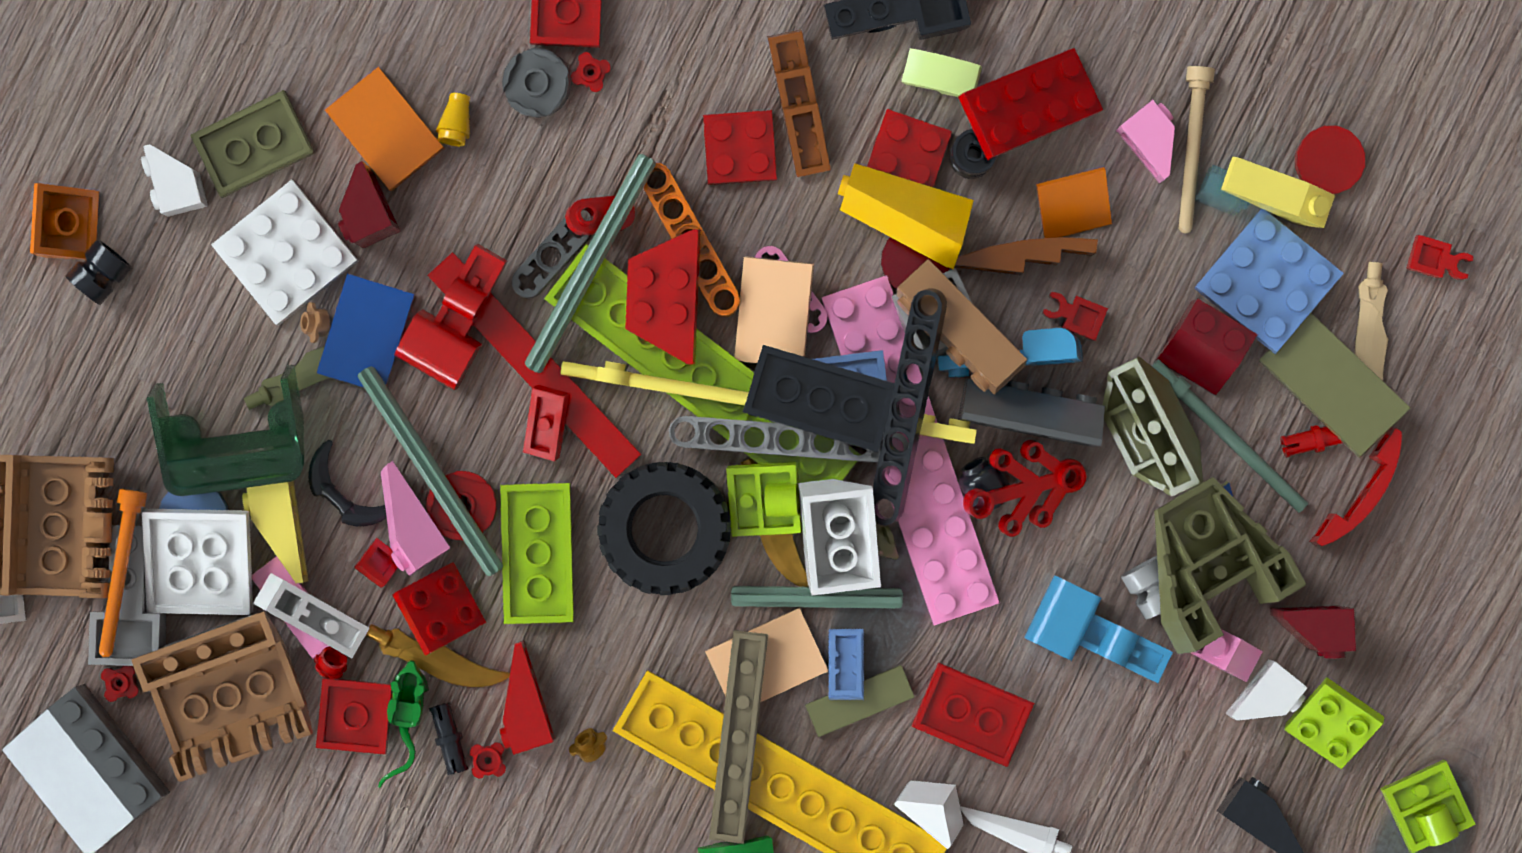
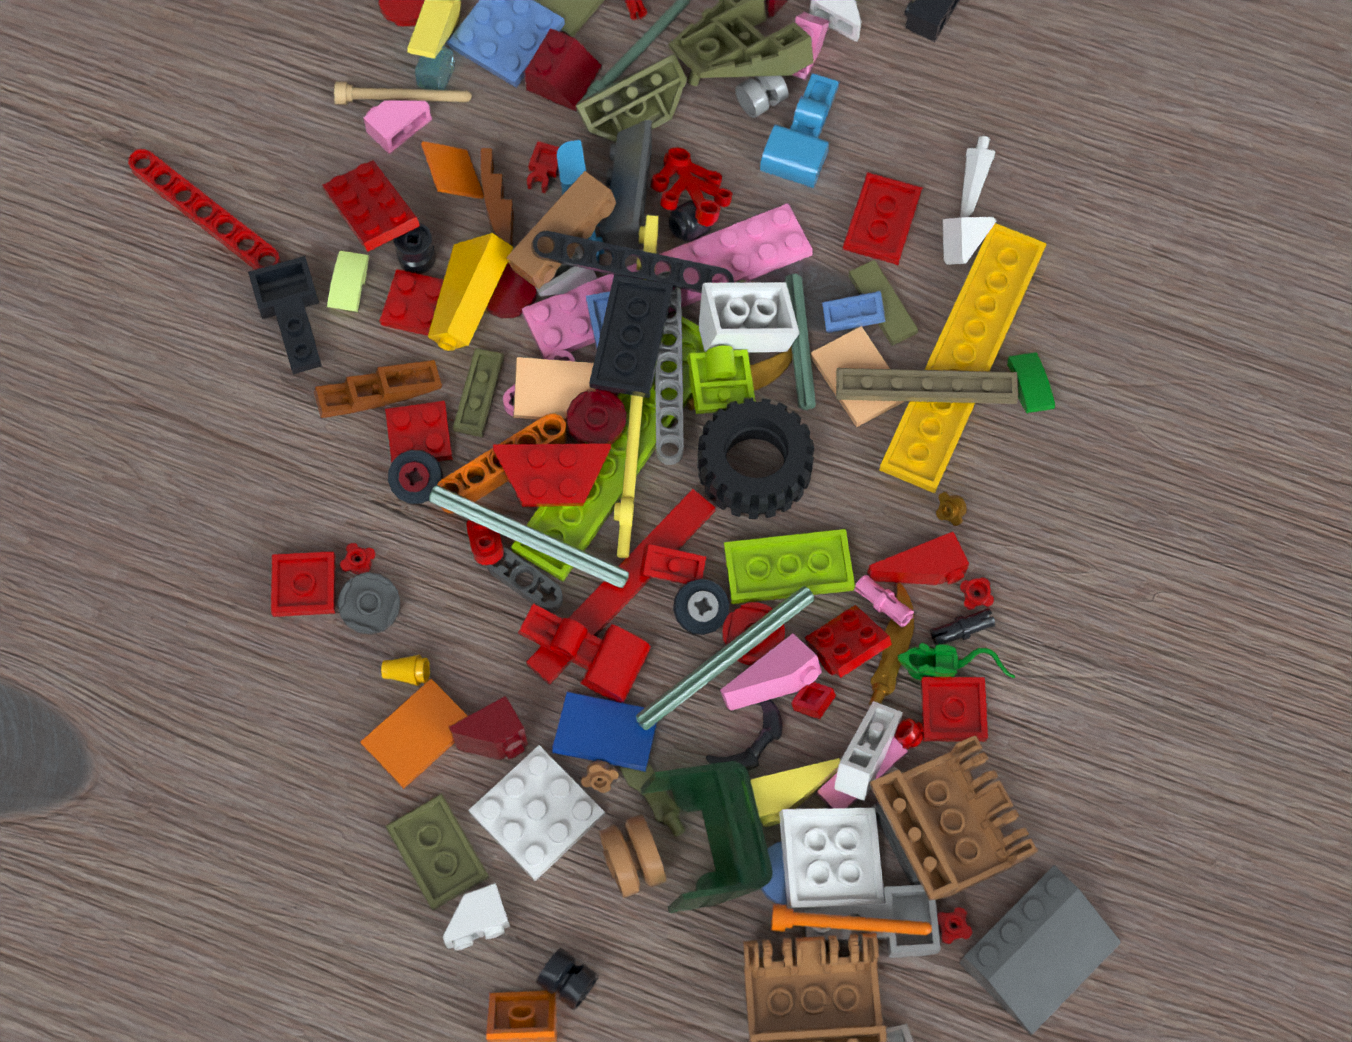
camera: 95 degrees left, 20 degrees down
none -> black wheel [388,450,443,504]
none -> olive tile [453,348,505,438]
none -> dark red tile [567,389,626,445]
none -> medium nougat wheel [598,814,667,898]
none -> black wheel [673,579,729,635]
none -> bright pink pin [854,575,914,627]

